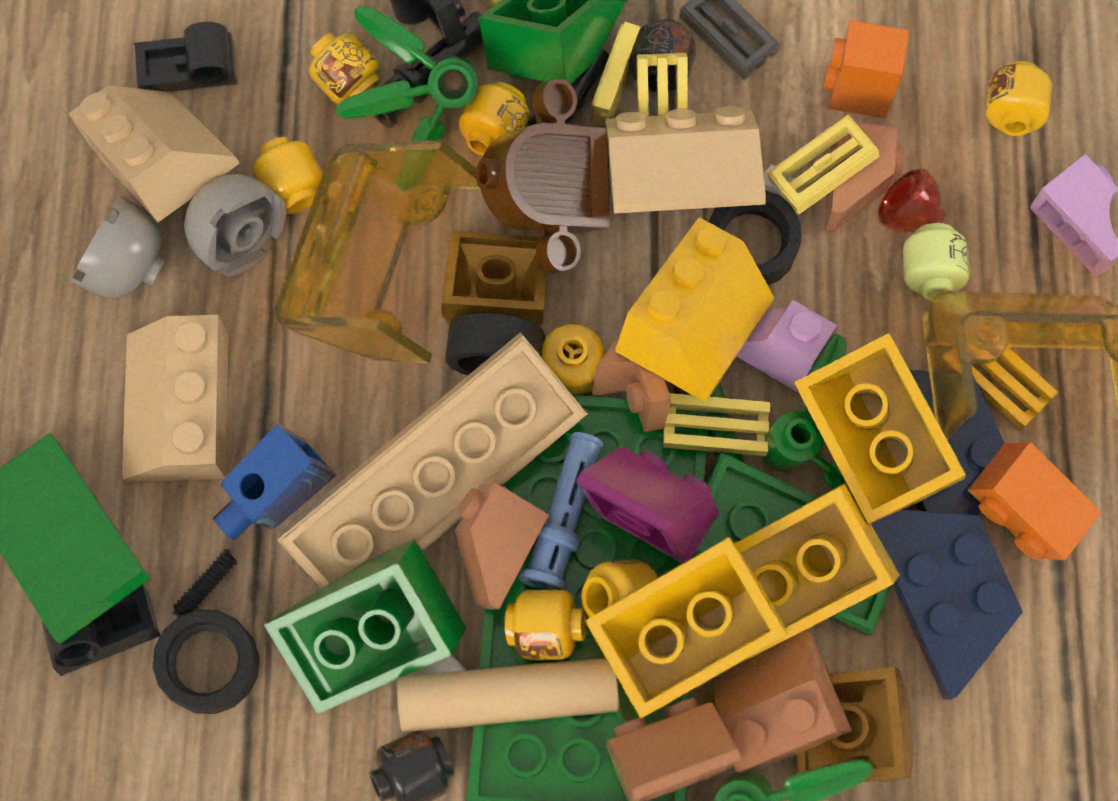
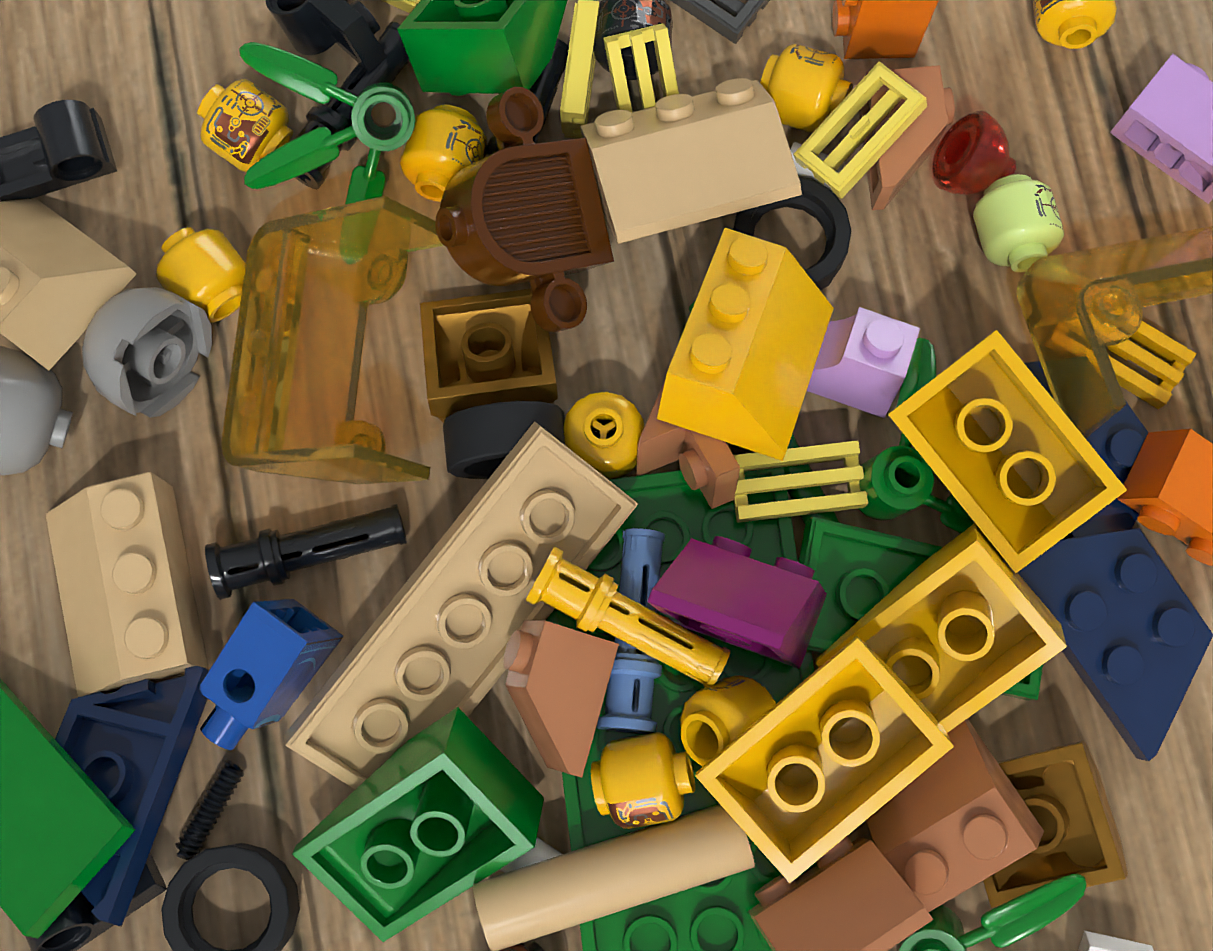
camera: 10 degrees left, 5 degrees up
none -> dark blue wing [55,666,209,927]
none -> black pin [205,504,407,600]
none -> yellow pin [526,546,730,688]
none -> yellow head [760,44,853,133]

